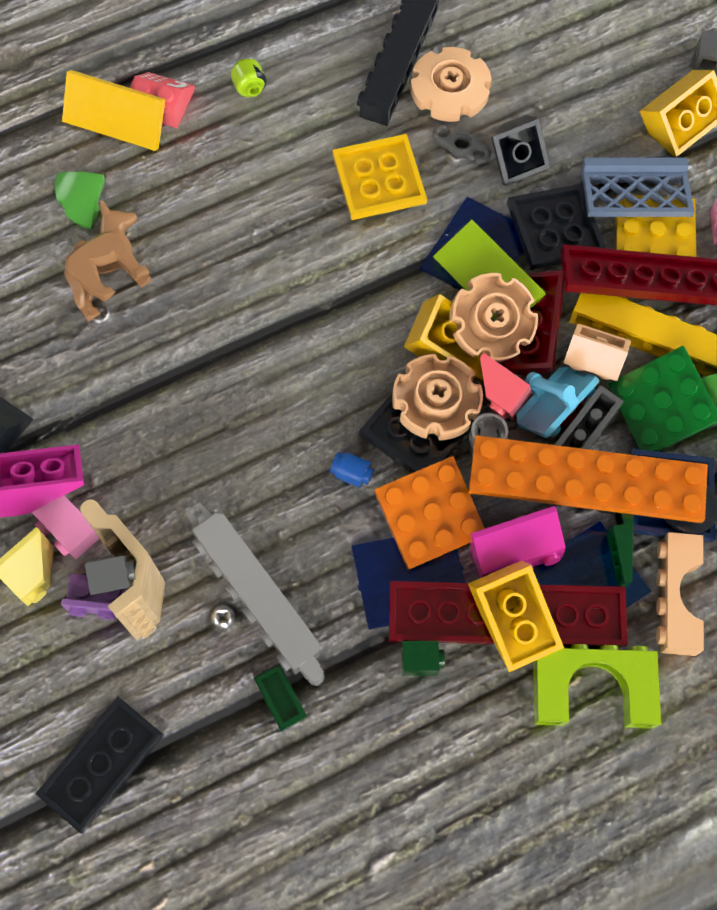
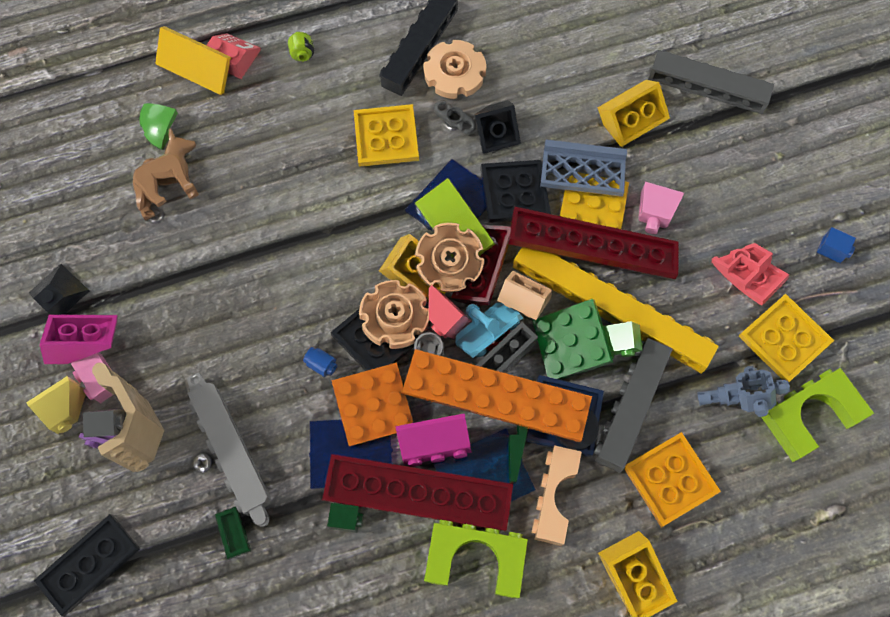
camera: 10 degrees right, 0 degrees up
yellow slope [468,560,564,672] -> none

